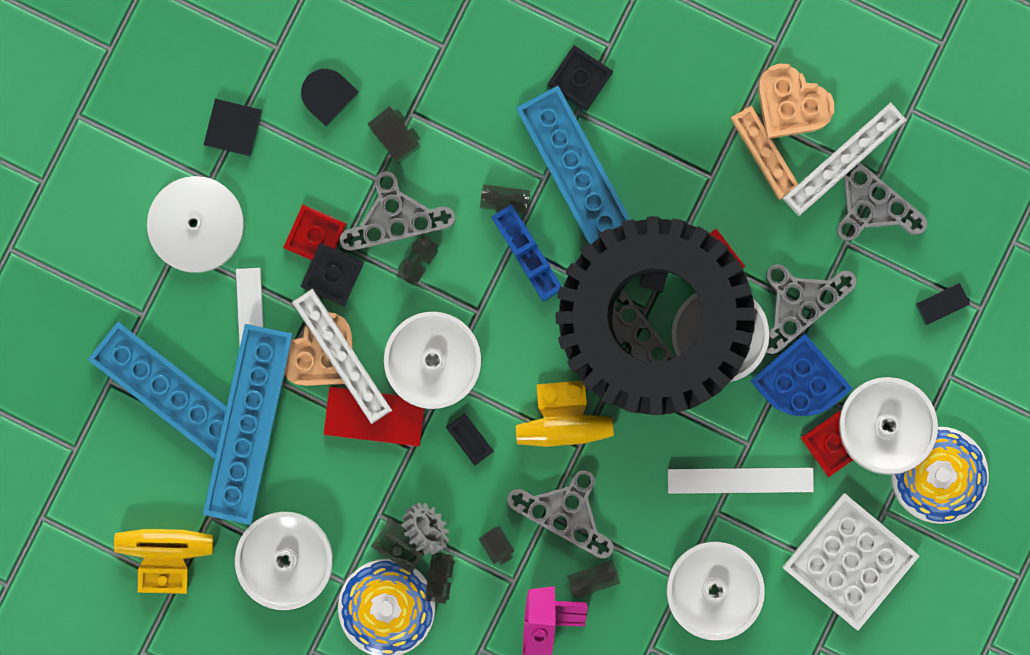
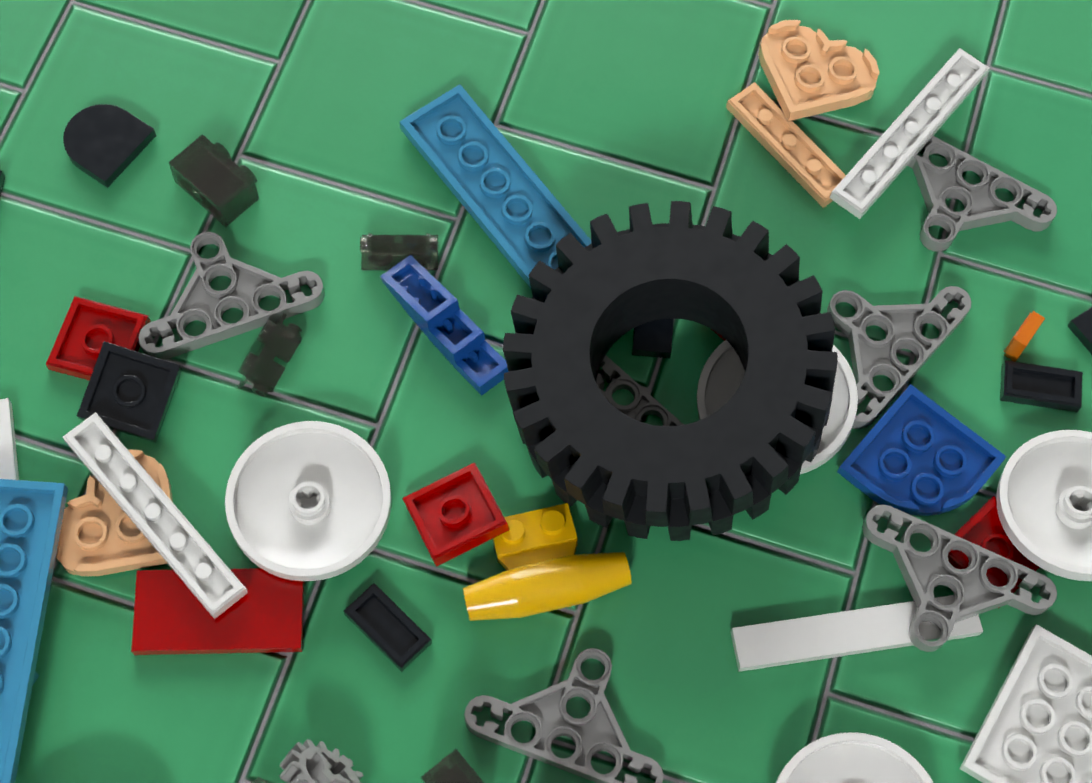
camera: 10 degrees left, 20 degrees down
black tile [547,45,614,112] -> none
none -> red tile [402,462,510,567]
none -> light grey beam [862,505,1057,652]
none -> black tile [1000,360,1083,412]
none -> orange tile [1004,311,1045,362]

